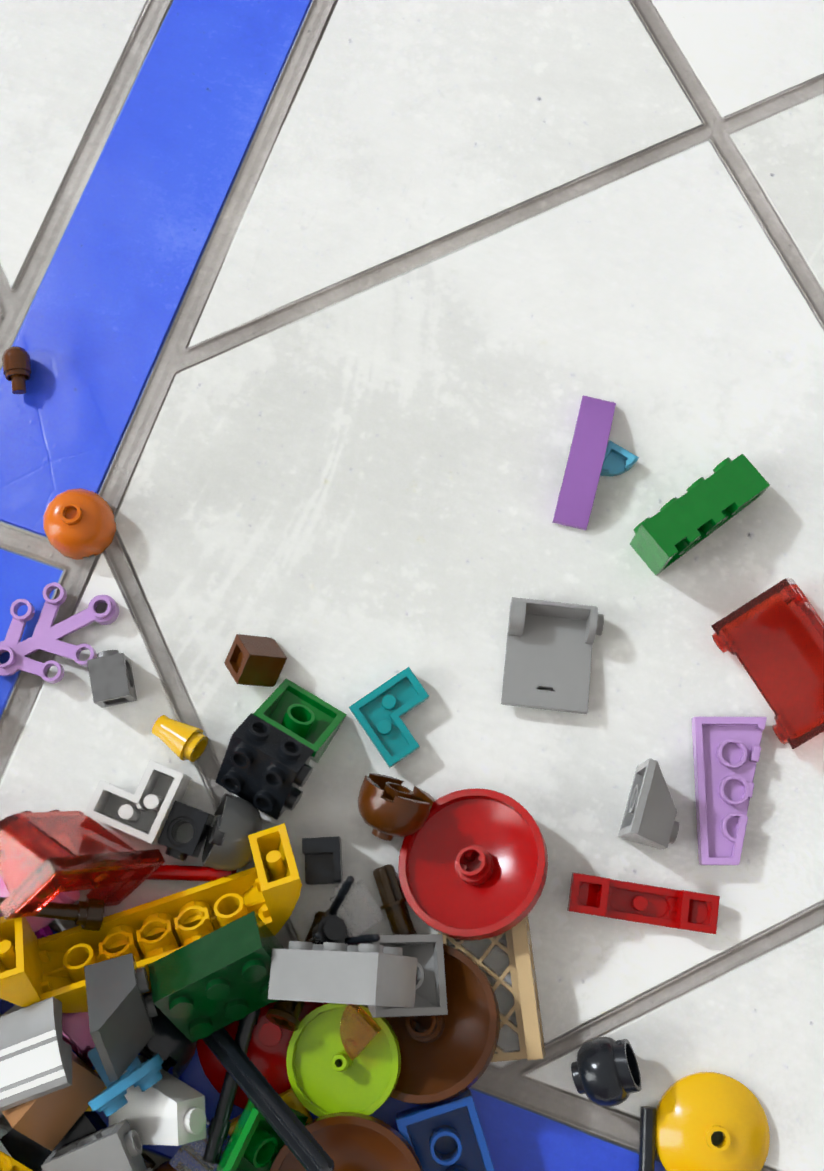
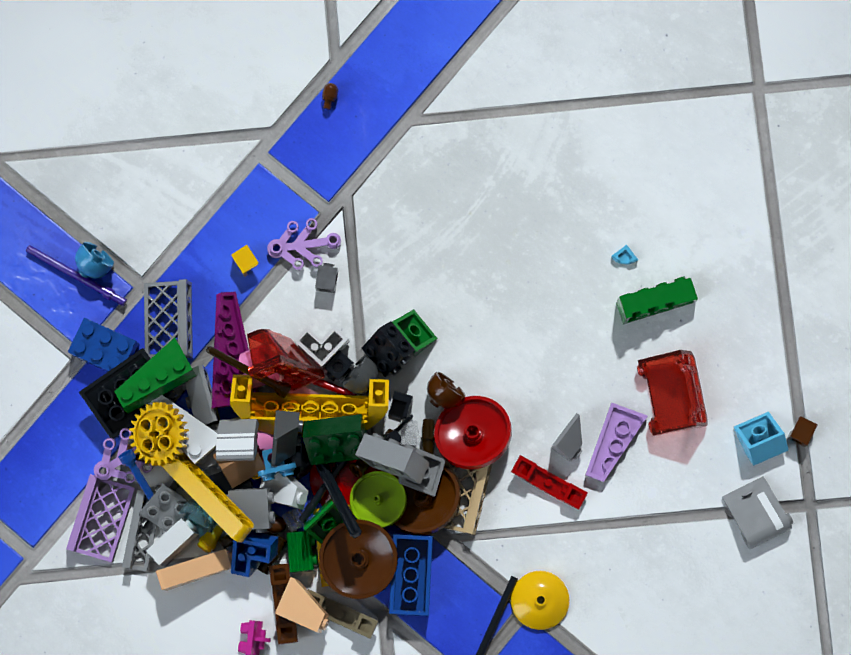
camera: 25 degrees right, 5 degrees up
orange cylinder [43,488,116,560] -> none
yellow cone [152,715,208,762] -> none
reddish brown panel [224,634,287,687] -> none
clear orange tile [340,1004,382,1061] -> none
teal plate [349,667,429,768] -> none
light grey door [501,597,604,714] -> none
medium lavender slope [552,395,616,530] -> none
black piece [571,1037,641,1107] -> none

